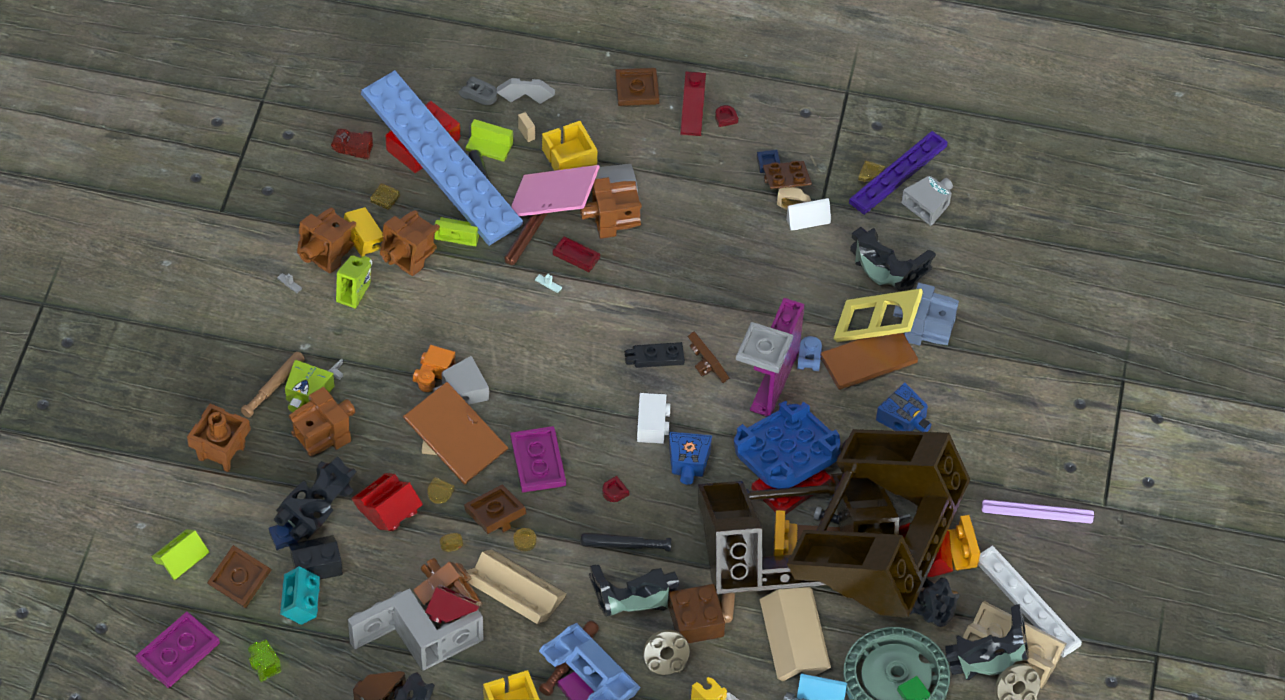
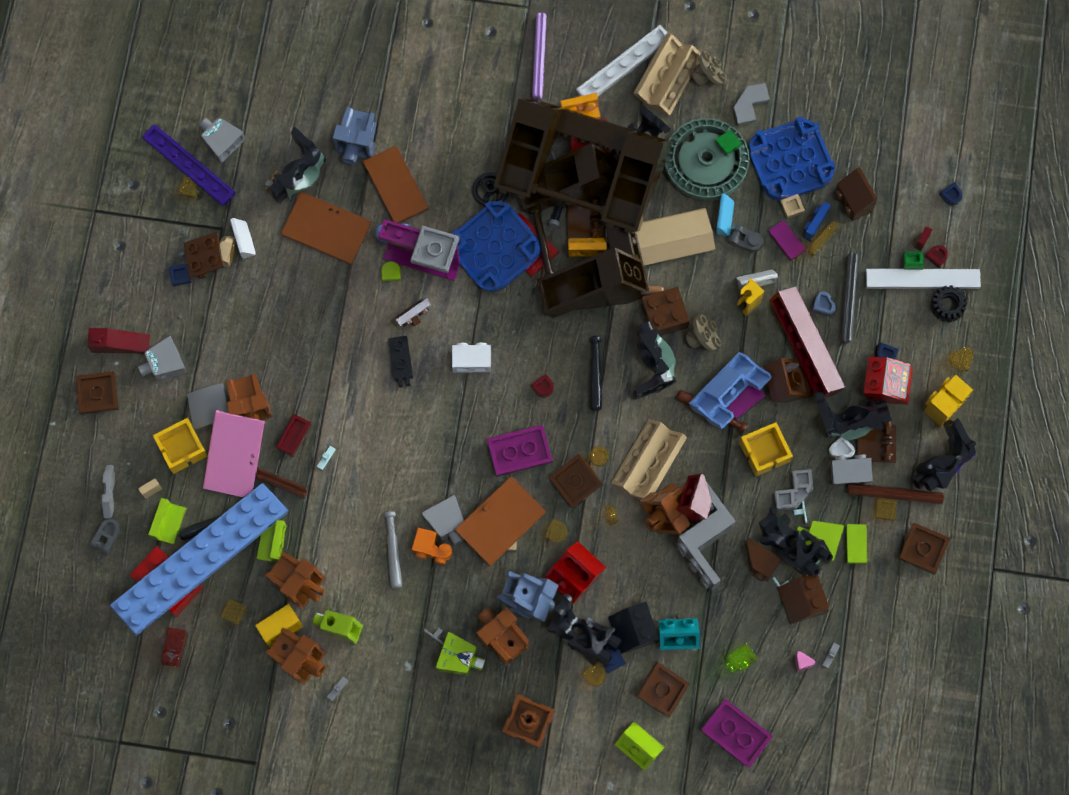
camera: 90 degrees left, 20 degrees up
medium nougat piece [241,352,305,418] -> none
blue torso [669,432,712,484] -> none
dark red tile [715,105,739,127] -> none
light yellow window [834,289,923,342] -> none
torso [876,382,932,432] -> none
black hips [945,604,1029,680] -> none
none -> light grey torso [138,336,187,381]
none -> dark orange container [280,191,372,265]
none -> light grey piece [384,511,402,589]
none -> sand blue piece [497,571,558,622]
none -> clear yellow tile [582,662,606,687]

